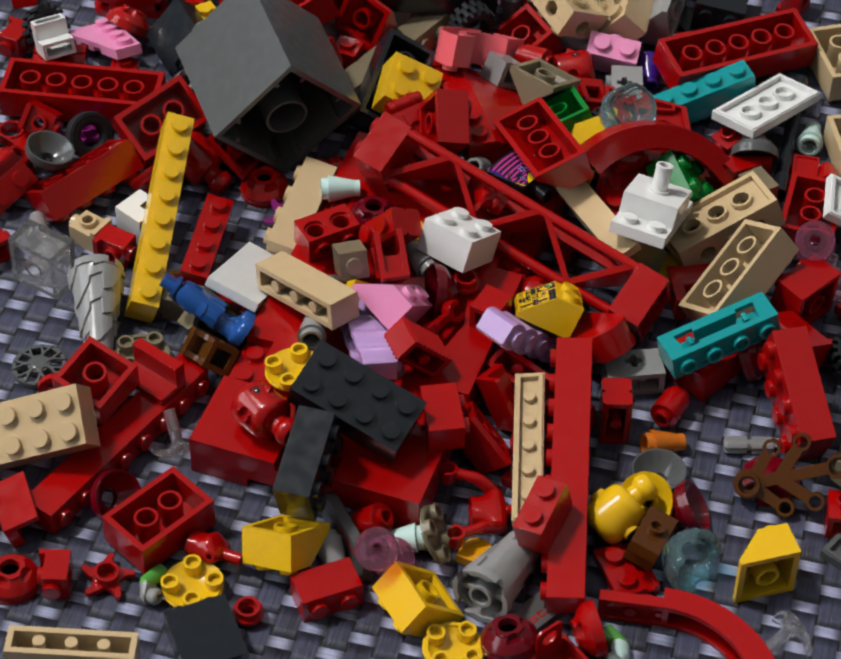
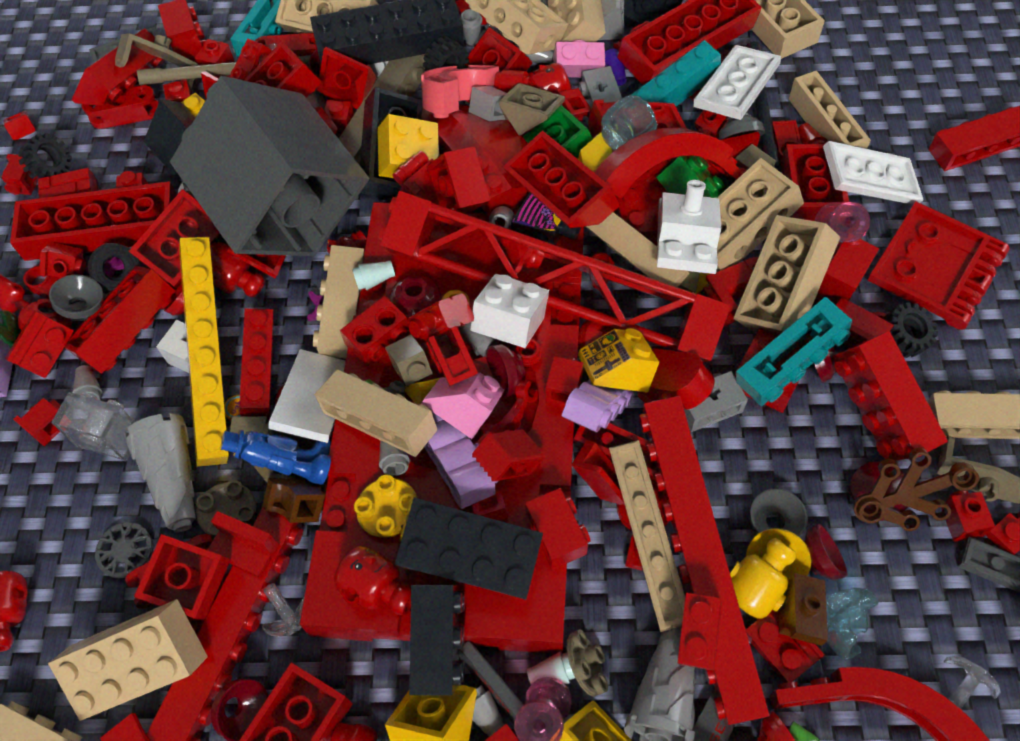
camera: 10 degrees left, 15 degrees up
white piece [30,13,76,61] -> none
bright pink wing [69,18,143,60] -> none
tan brick [69,210,112,253] -> none
red brick [92,224,137,268] -> none
red piece [105,4,150,39] -> none
red piece [240,166,289,208] -> none
red brick [350,502,394,539] -> none
red piece [441,460,512,549] -> none
light orange tile [456,537,491,566] -> none
red slope [463,401,512,474] -> none
red brick [598,377,633,444] -> none
orange cone [640,429,687,452] -> none
red brick [650,386,690,428] -> none
light grey piece [723,436,775,454] -> none
yellow slope [732,523,801,603] -> none
light aqua cone [797,121,823,156] -> none

